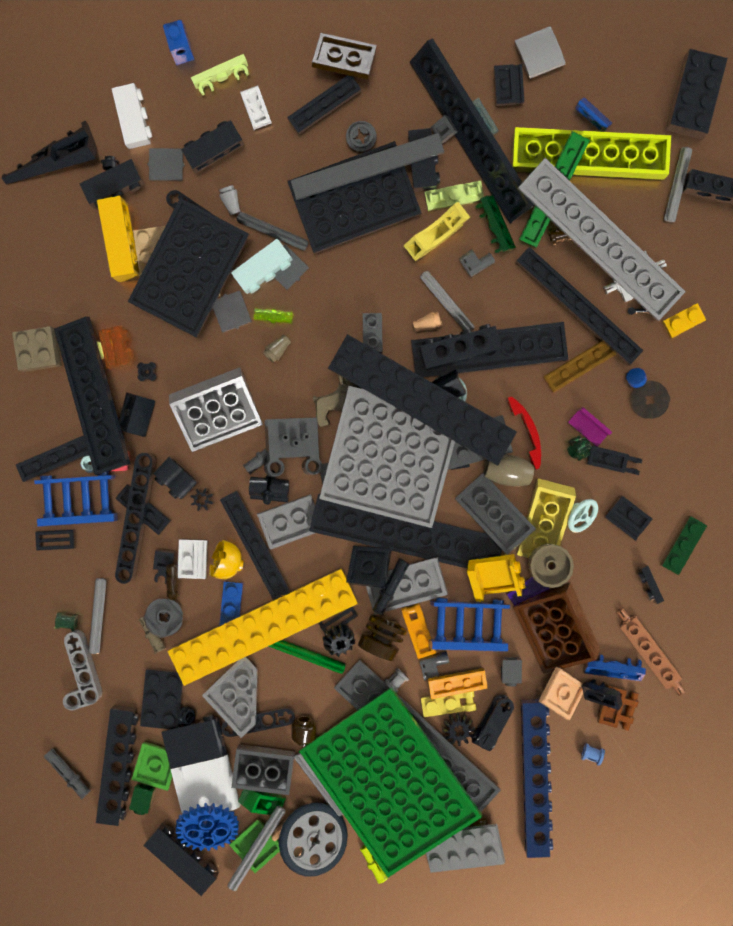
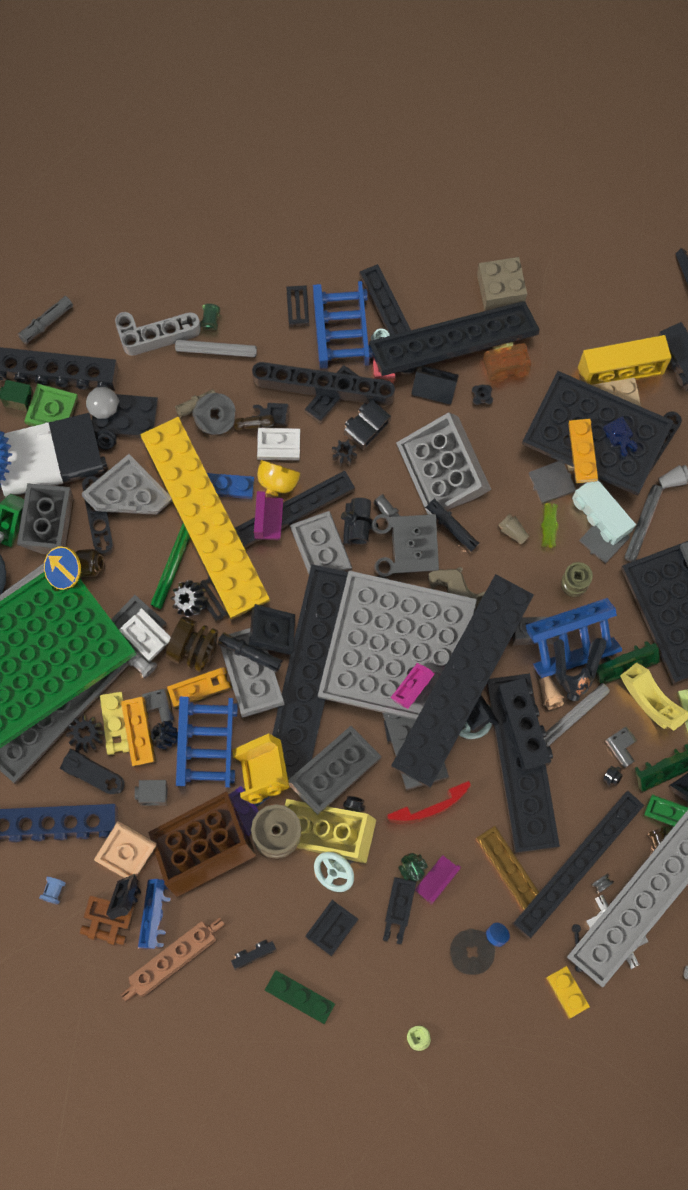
camera: 85 degrees right, 15 degrees down
dark tan piece [483,454,534,487] -> none
none -> blue piece [44,546,81,590]
none -> light grey hair [86,387,119,419]
none -> white plate [119,608,171,662]
none -> black gear [151,721,178,750]
none -> magenta panel [254,491,283,540]
none -> black plate [343,796,365,812]
none -> dark pink plate [390,663,435,709]
none -> yellowish green tile [407,1026,431,1051]
none -> black pin [425,498,480,552]
none -> blue fence [526,598,622,678]
none -> black piece [553,638,607,701]
none -> olive wheel [561,562,593,597]
none -> light orange plate [568,419,598,483]
none -> dark grey bush [591,873,614,894]
none -> dark green plate [596,641,660,685]
none -> clear blue plate [603,416,638,457]
none -> black plate [603,766,623,787]

